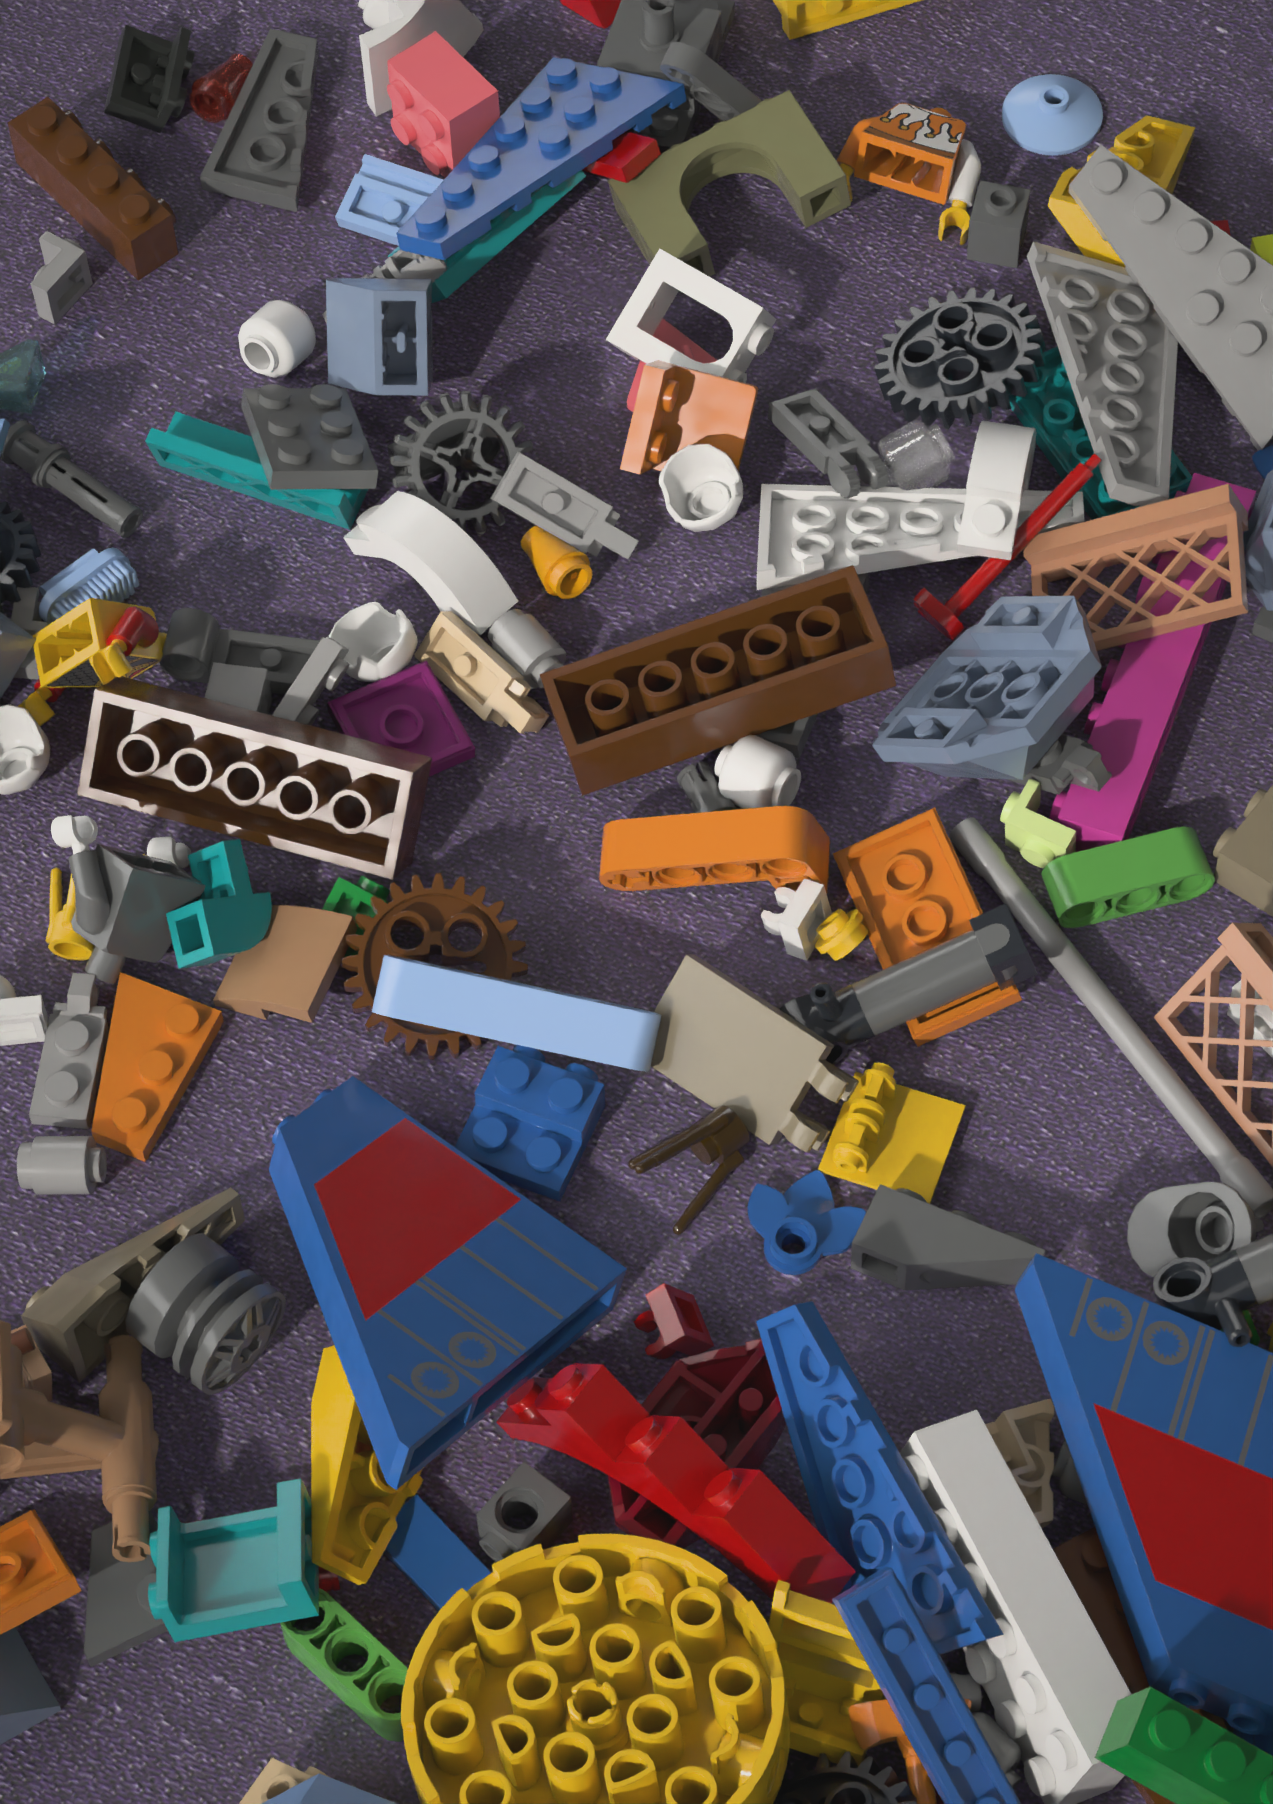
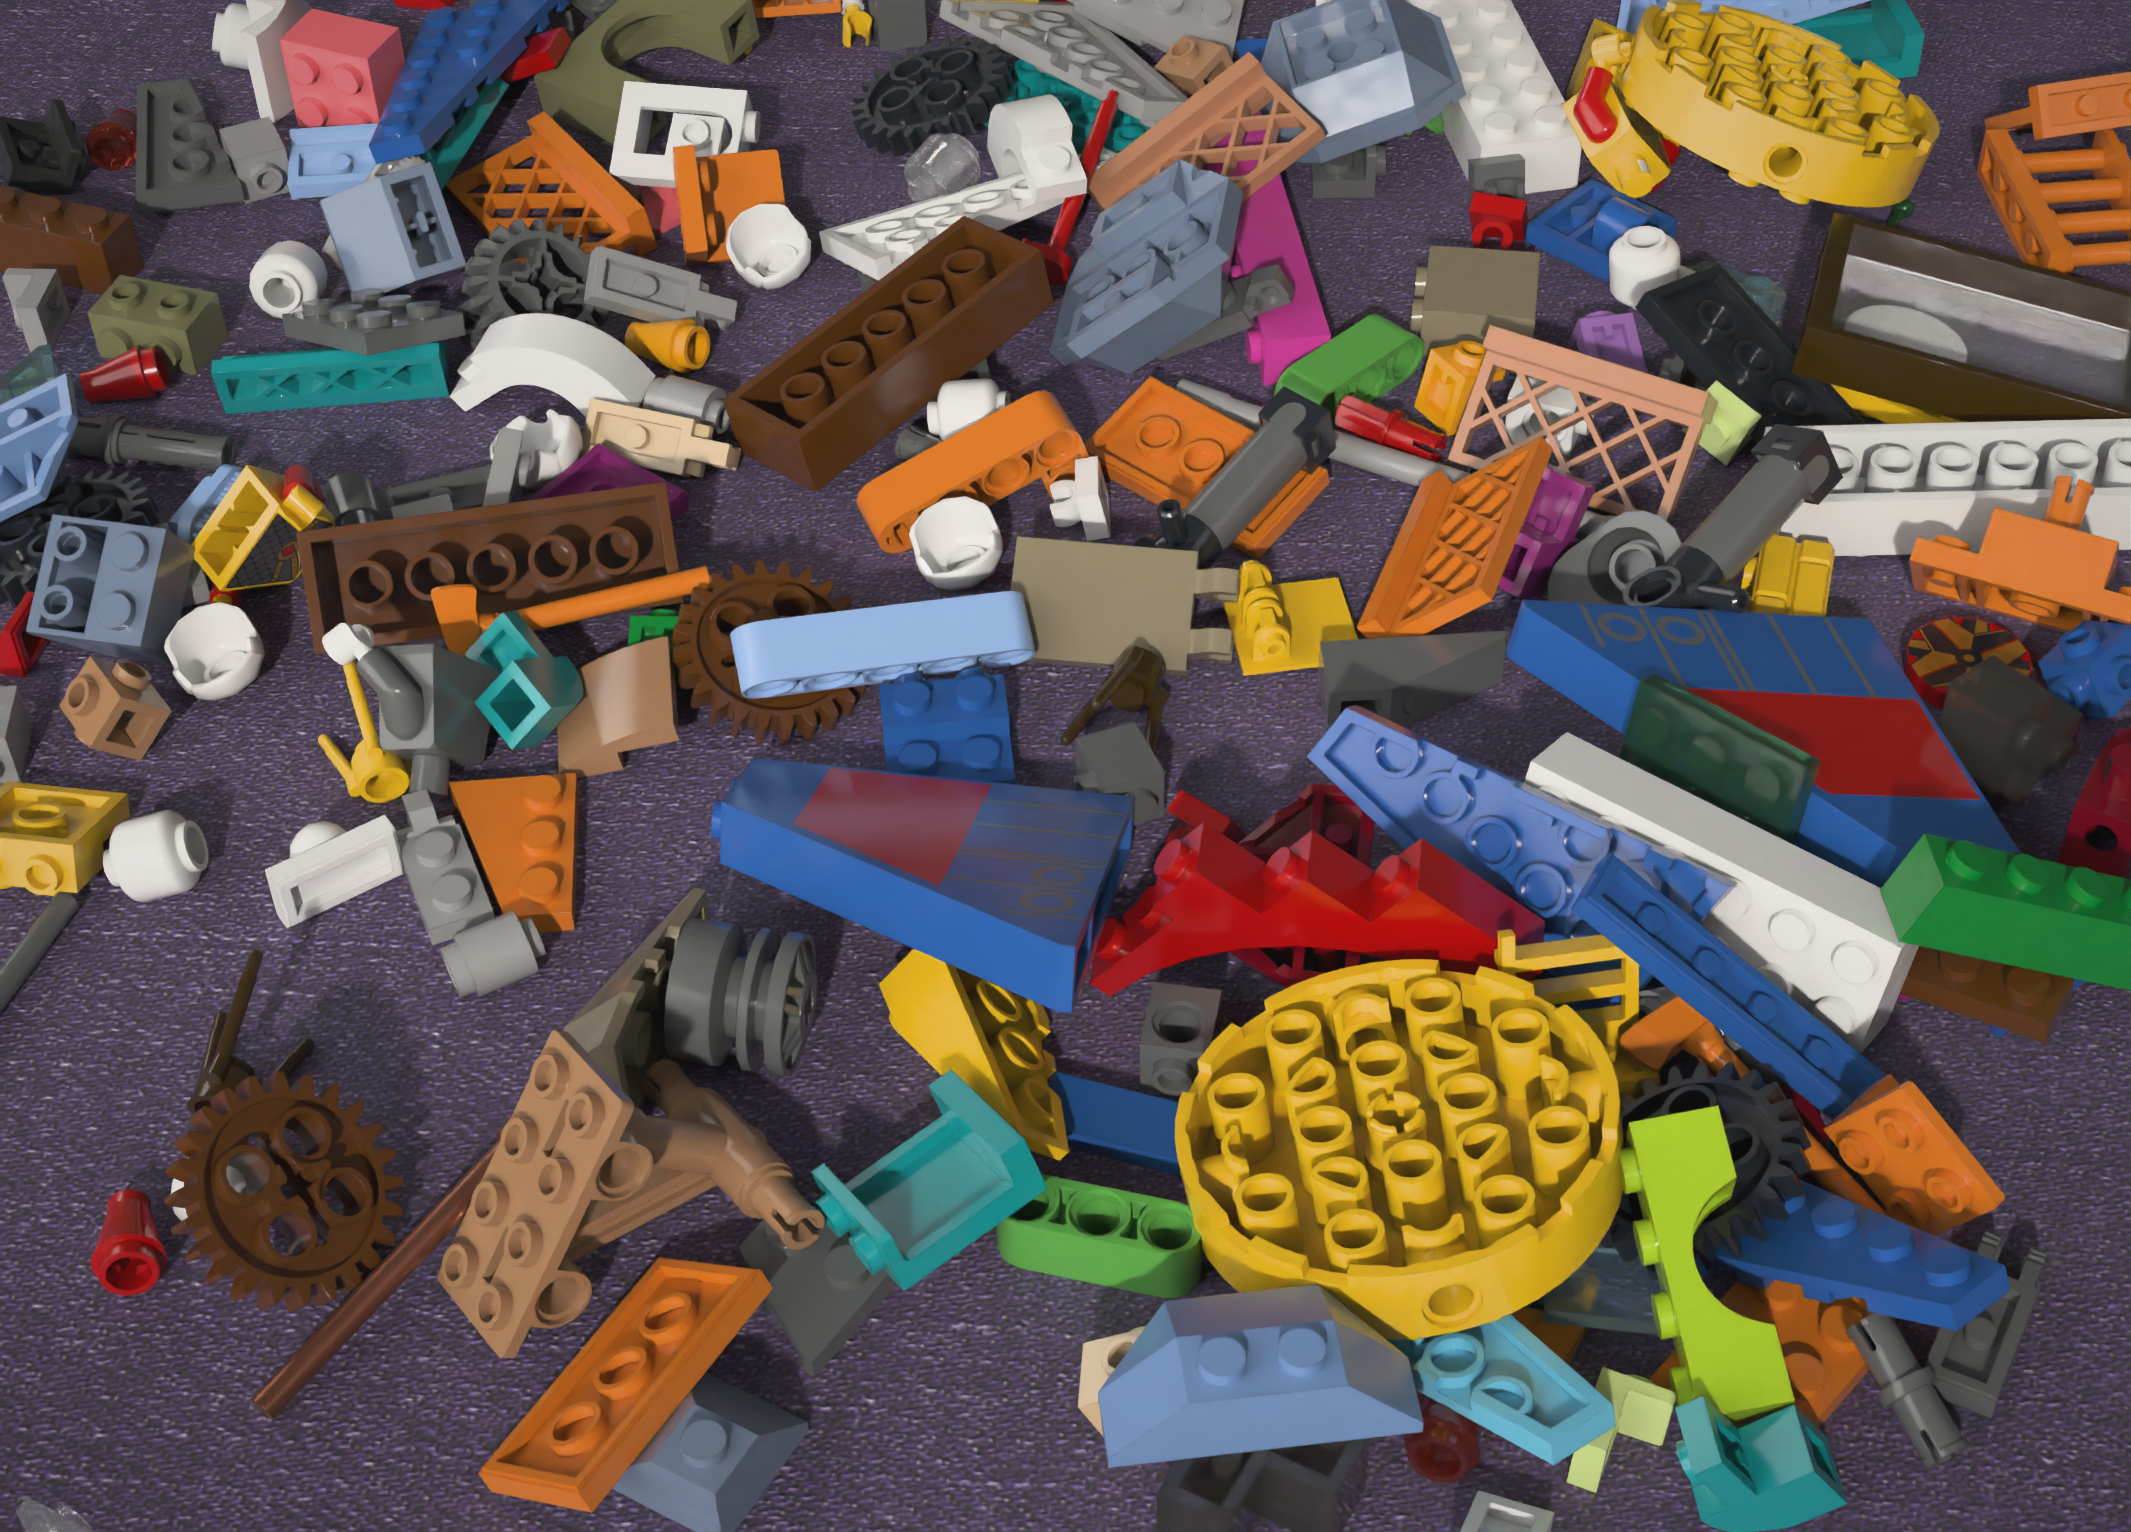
camera: 30 degrees left, 15 degrees down
blue plate [747,1170,866,1275] -> none
dark grey hinge [768,389,889,499] -> none
yellow plate [815,909,868,961] -> none
yellowish green bracket [1000,778,1076,868] -> none
none -> red cone [80,344,170,405]
none -> olive brick [87,275,228,375]
none -> light grey brick [219,116,289,204]
none -> orange piece [431,566,709,658]
none -> orange fence [445,111,657,263]
none -> white bracket [665,113,731,164]
none -> white hair [909,496,1003,591]
none -> dark grey brick [1074,721,1165,826]
none -> medium nougat brick [1153,36,1234,99]
none -> red axle [1334,395,1447,463]
none -> orange fence [1357,437,1553,639]
none -> light orange bracket [1414,341,1506,436]
none -> magenta brick [1498,463,1596,598]
none -> clear green plate [1619,674,1821,845]

